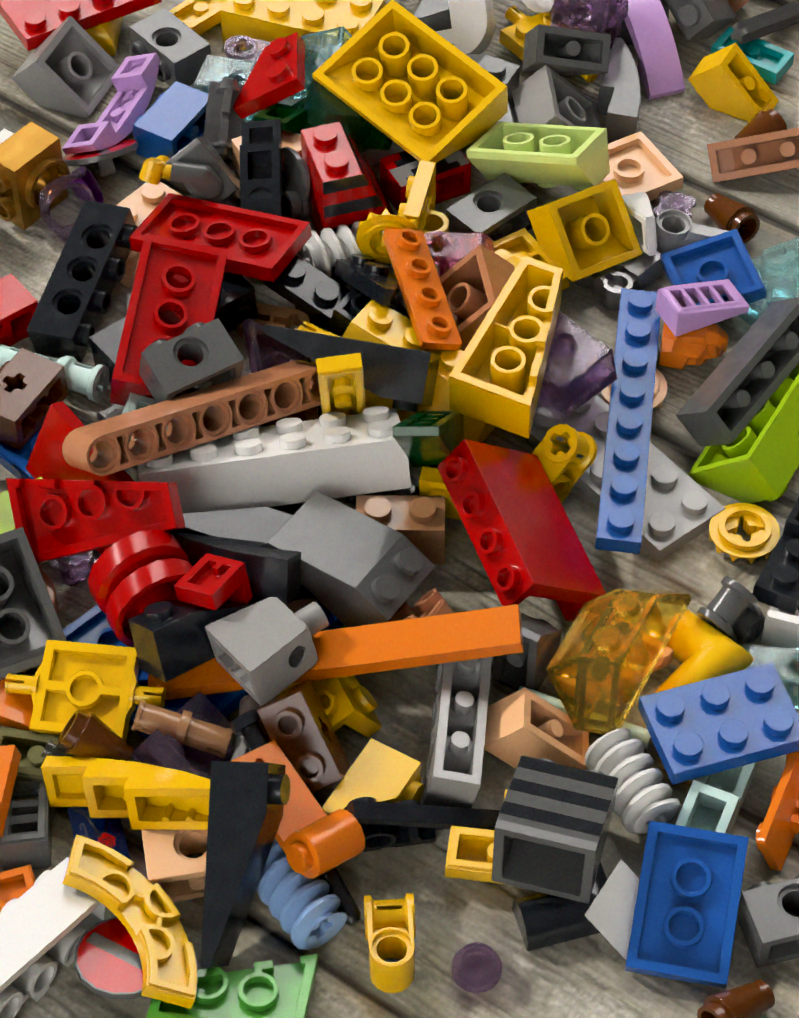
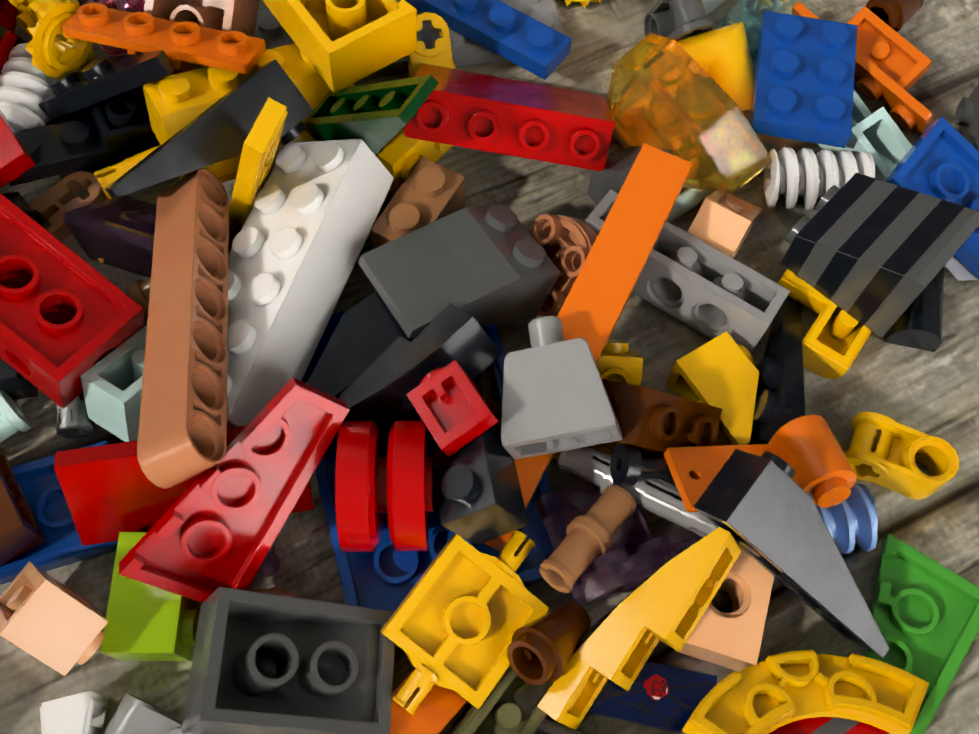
camera: 65 degrees left, 15 degrees up
dark grey brick [139,318,244,403] -> none
clear purple plate [451,942,502,993] -> none

